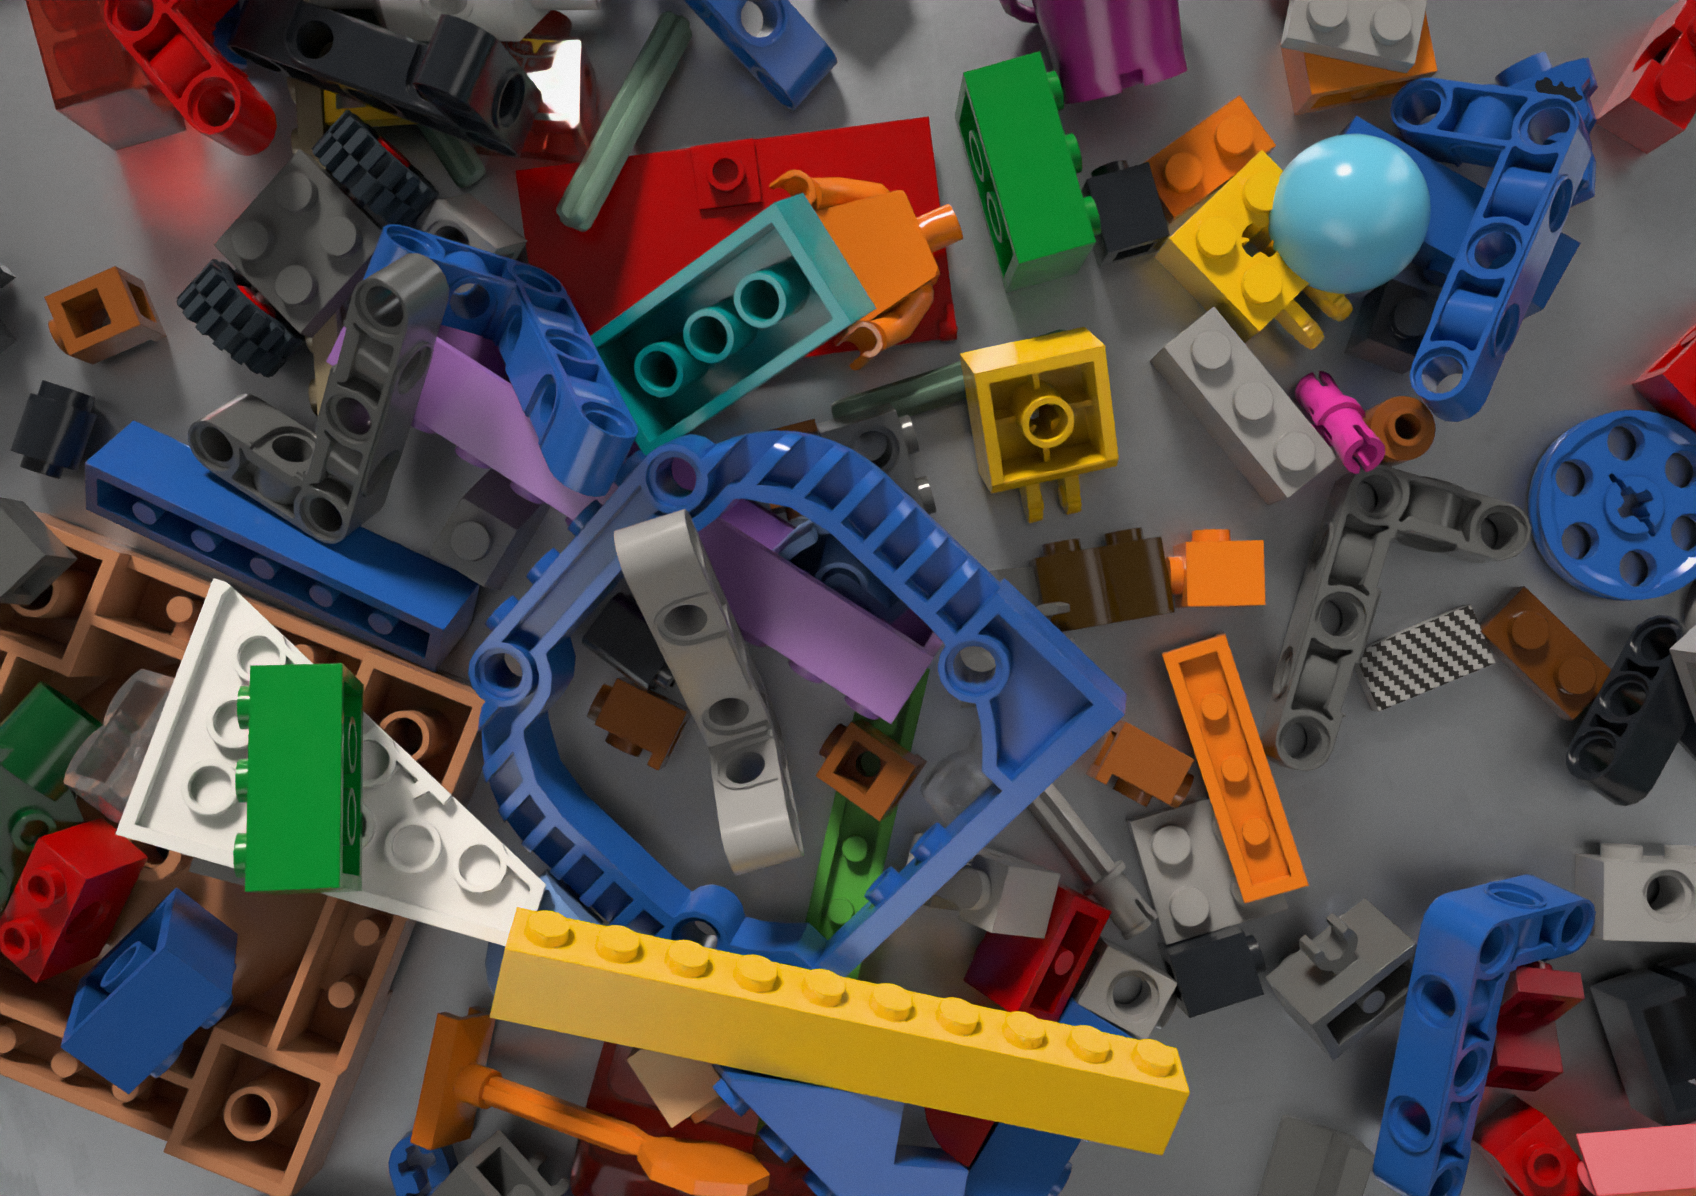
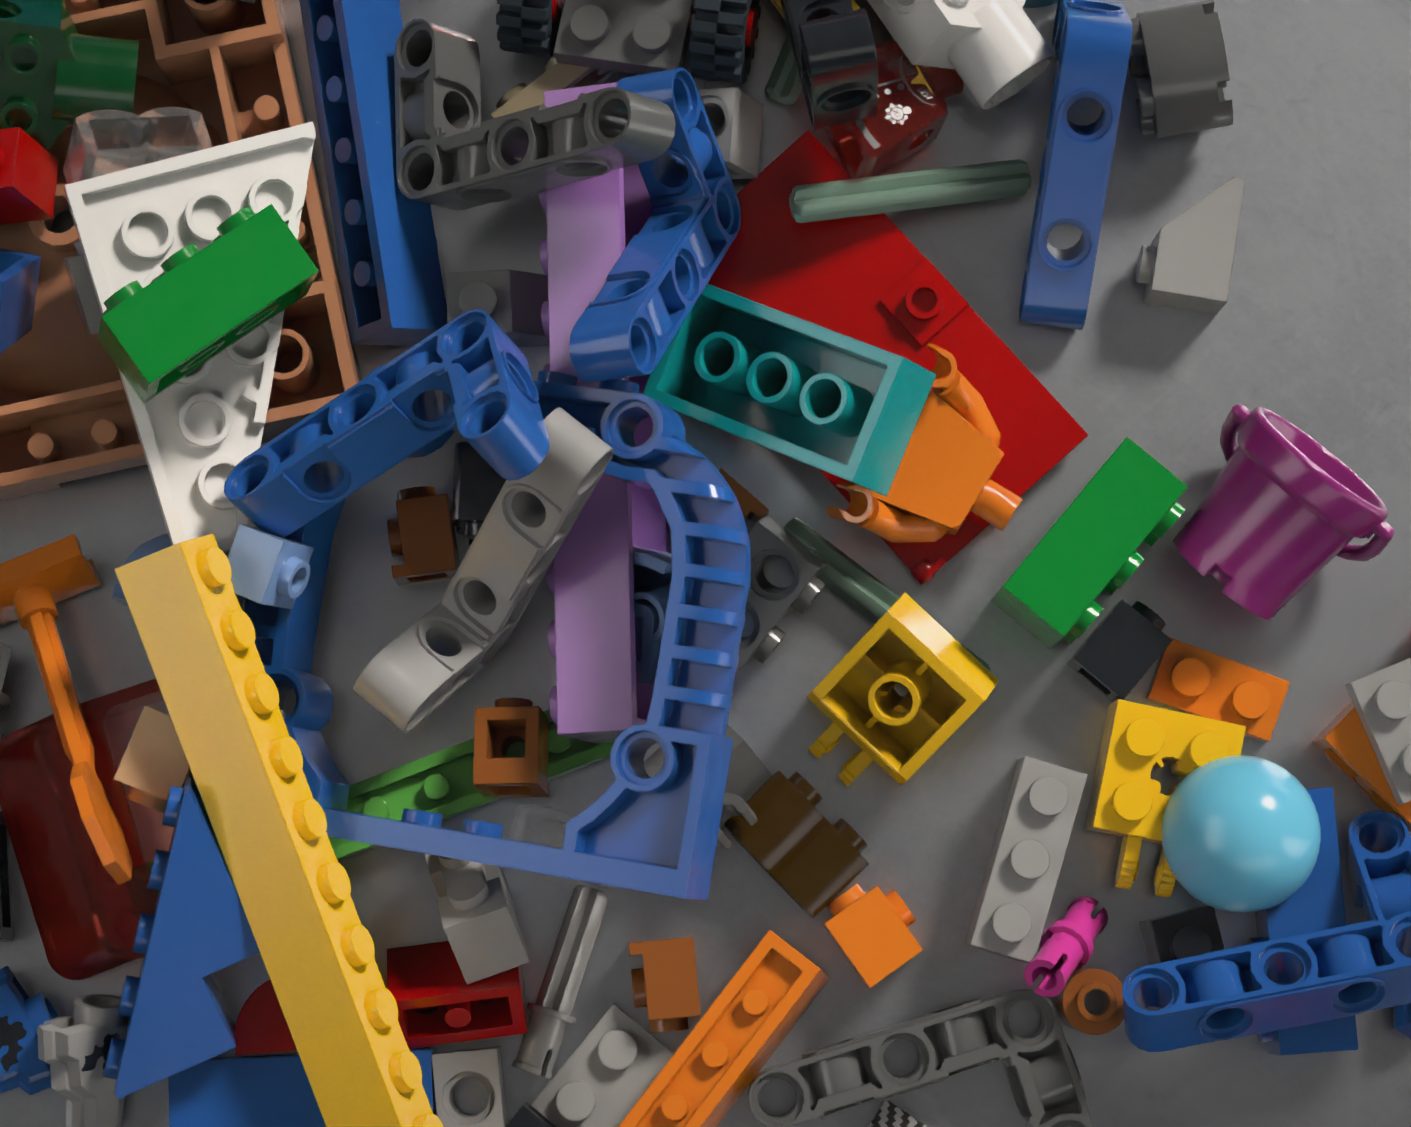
camera: 55 degrees right, 5 degrees down
none -> blue beam [224,309,549,538]
none -> medium blue plate [227,524,314,609]

